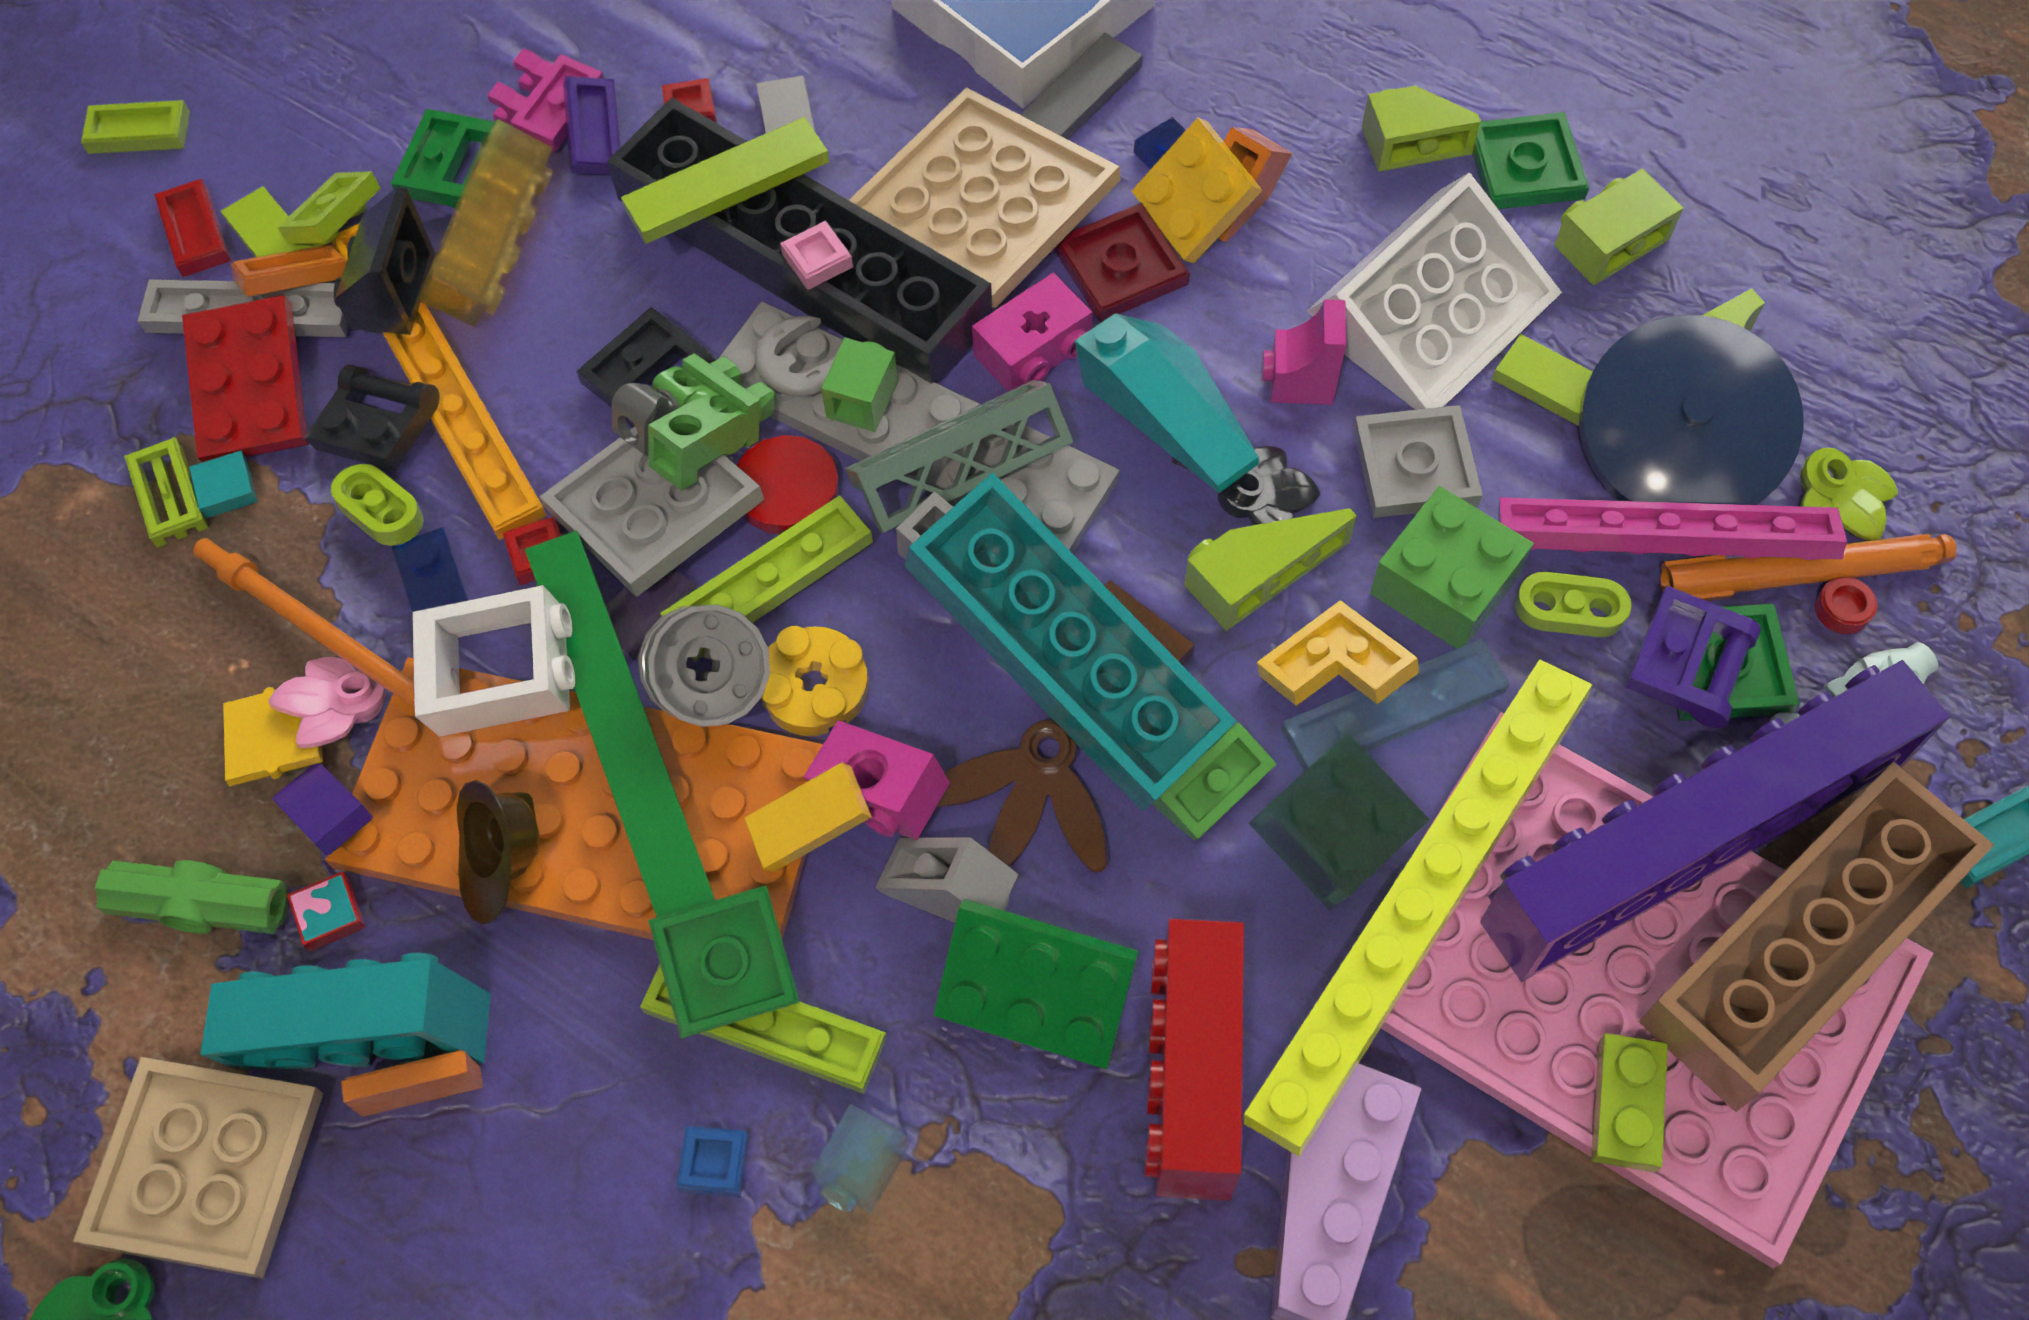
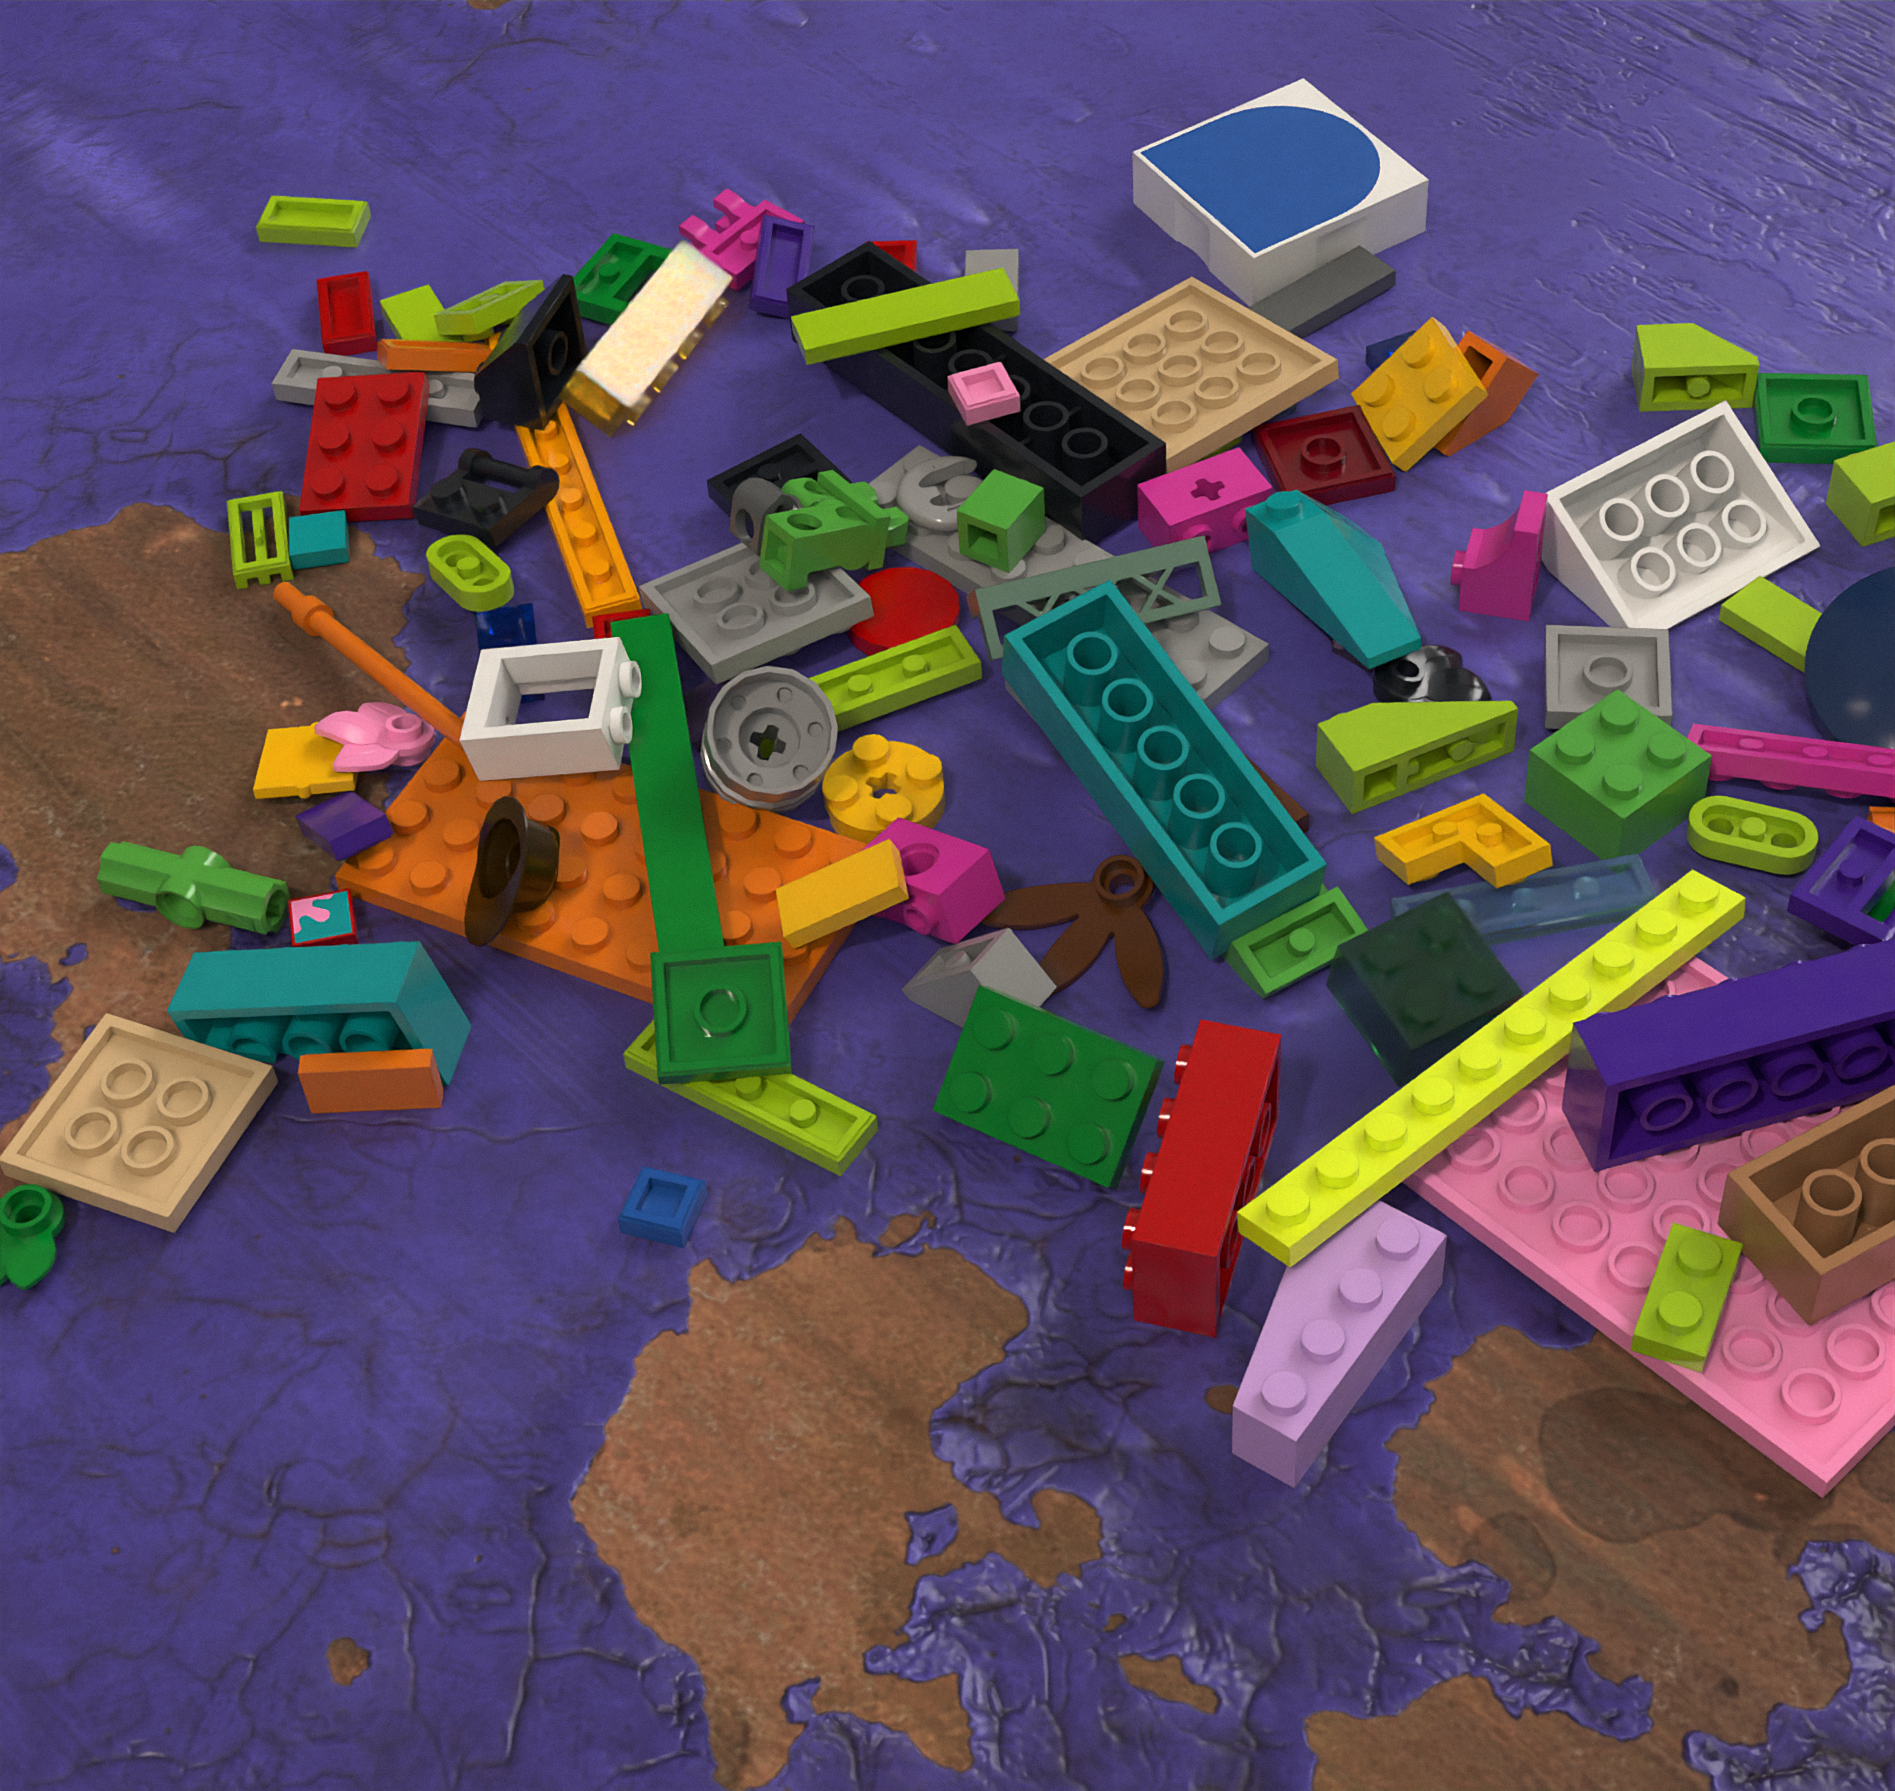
camera: 15 degrees right, 15 degrees down
clear light blue brick [812,1104,909,1214] -> none

